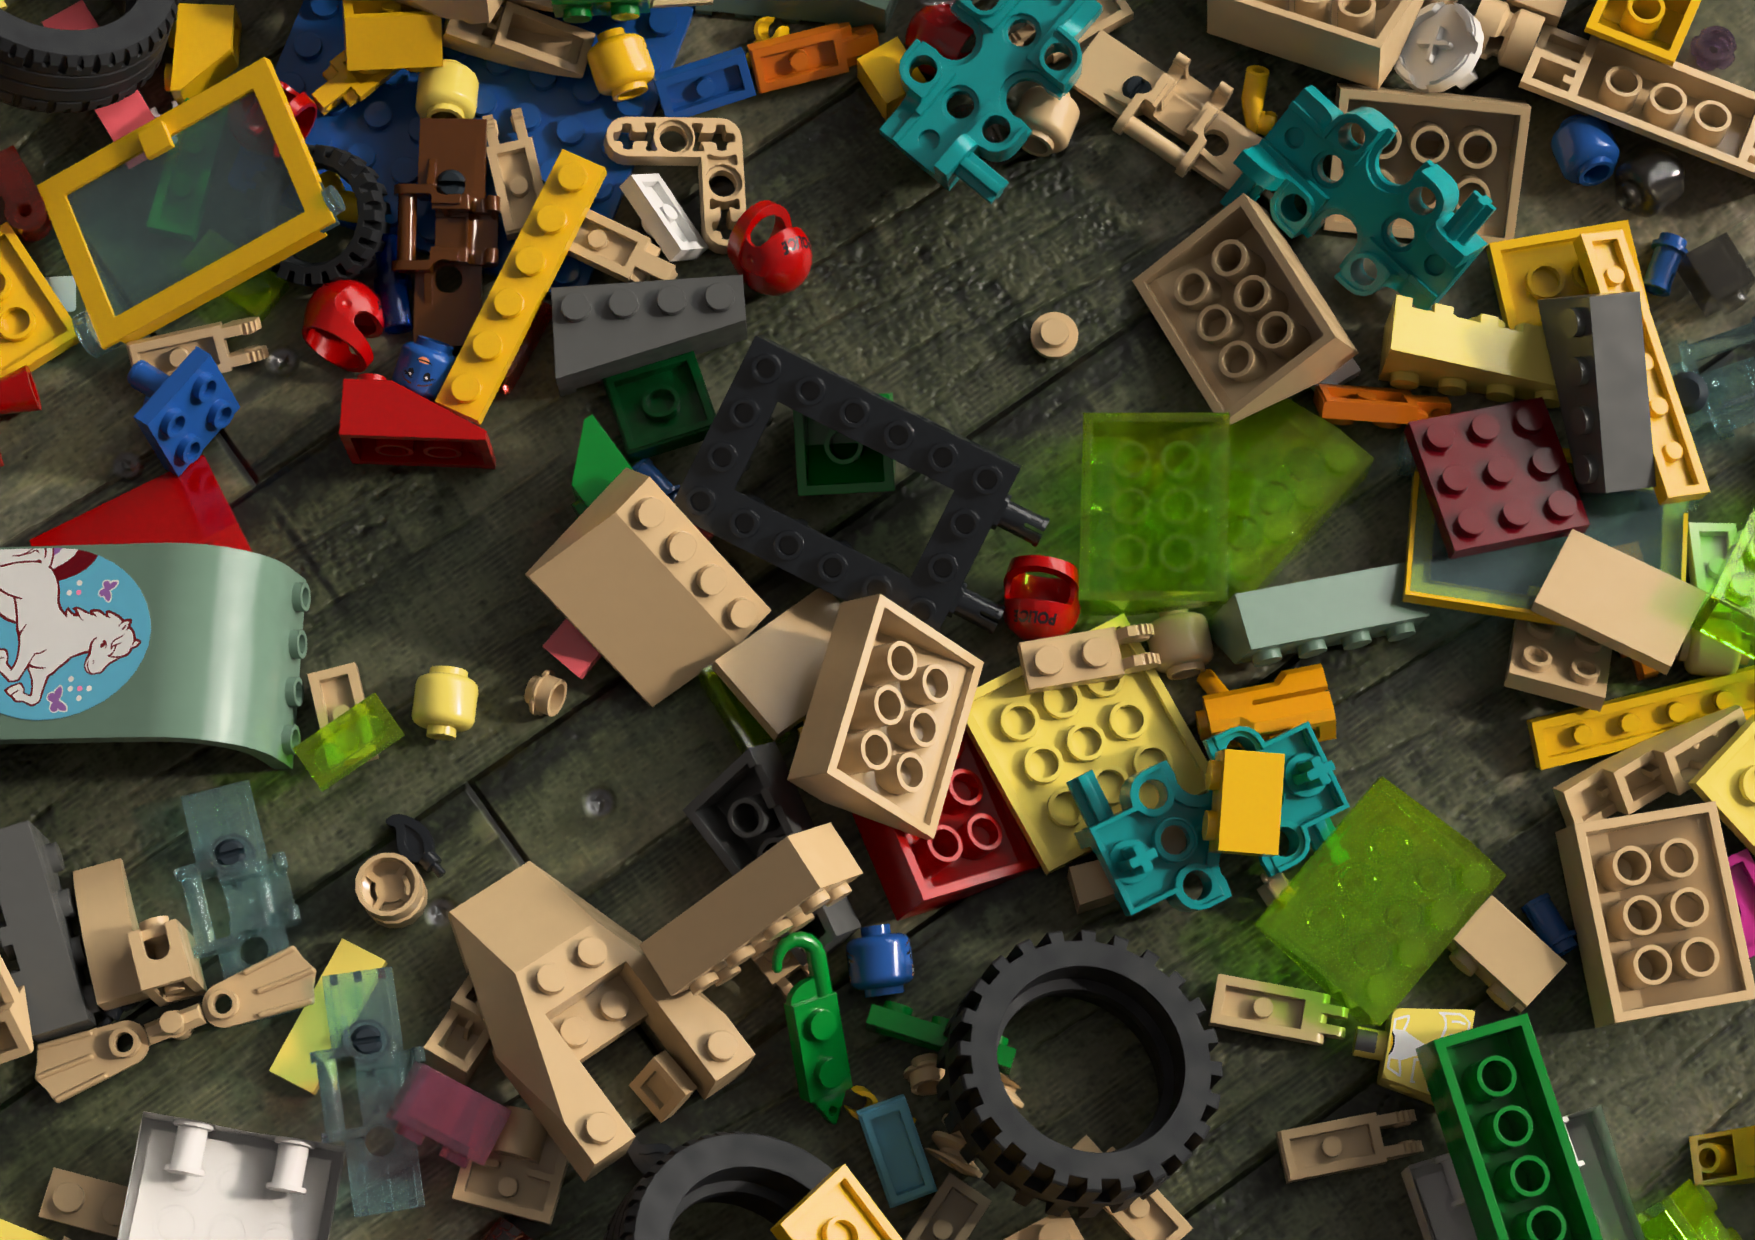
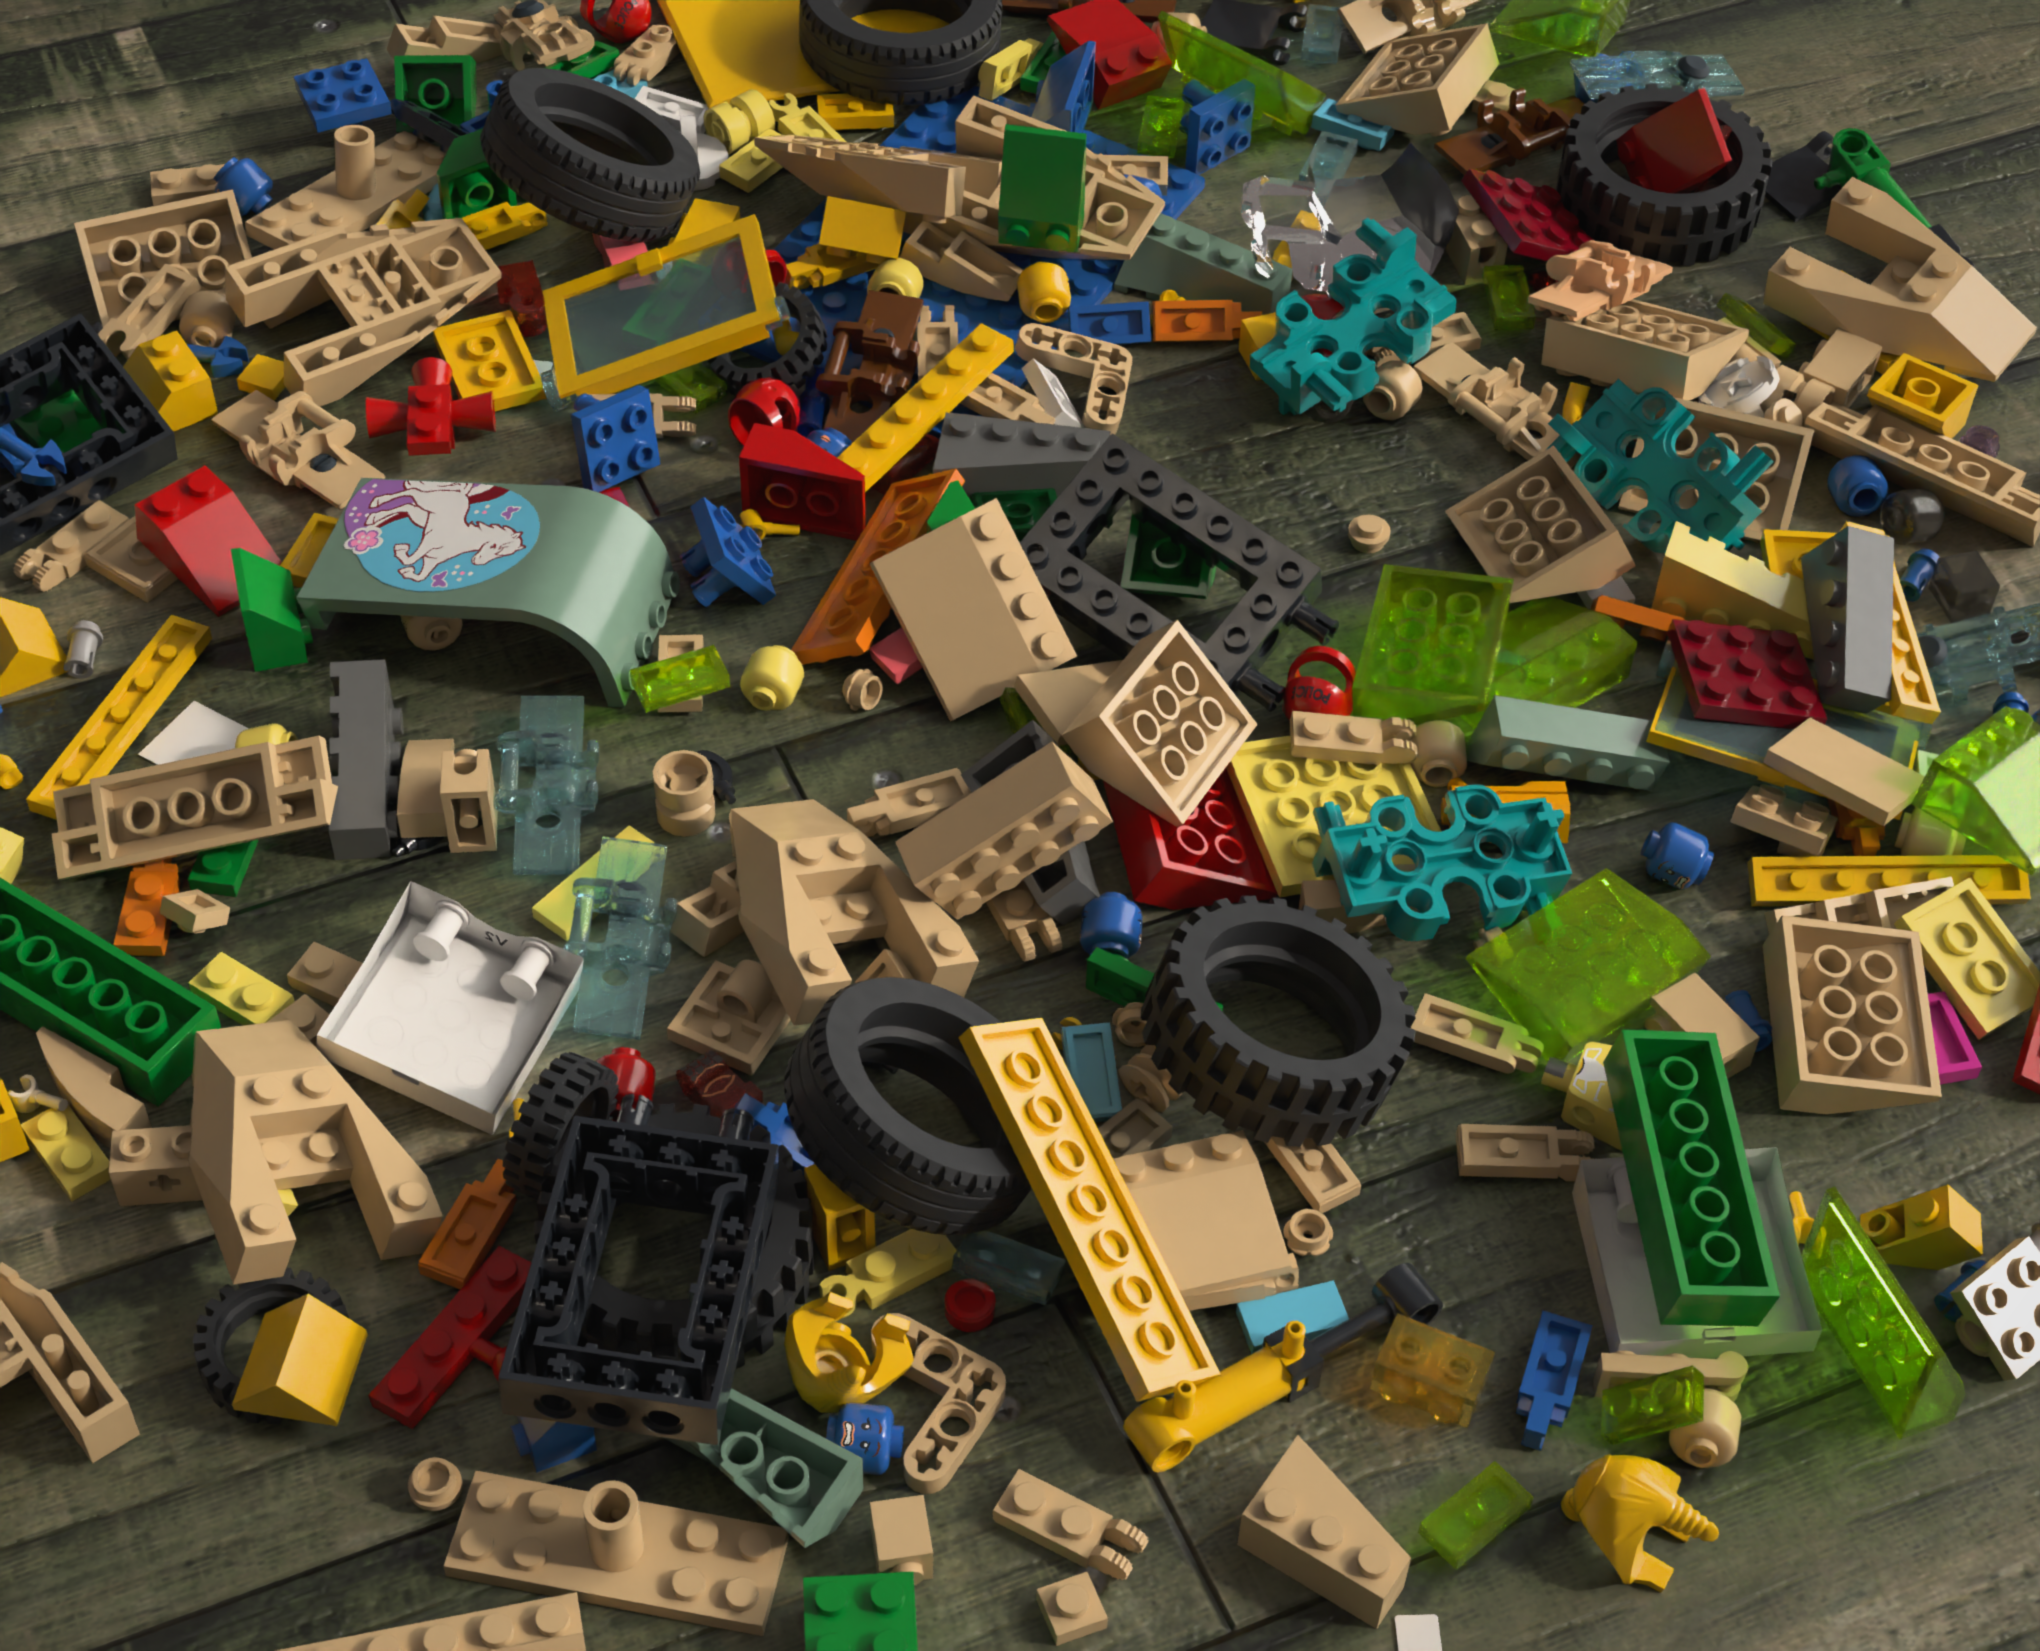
camera: 10 degrees right, 25 degrees down
tan piece [34,945,316,1103] -> none
clear pink brick [386,1062,512,1169] -> none
red helmet [727,200,813,296] -> none
green plate [772,931,853,1125] -> none
yellow brick [1202,749,1285,857] -> none
none -> blue plate [680,497,776,607]
none -> yellow hand [740,509,800,540]
none -> orange plate [791,468,965,665]
none -> tan hinge [847,768,971,837]
none -> blue head [1640,822,1714,890]
none -> tan plate [1764,398,1803,427]
none -> yellow hand [1789,1191,1823,1253]

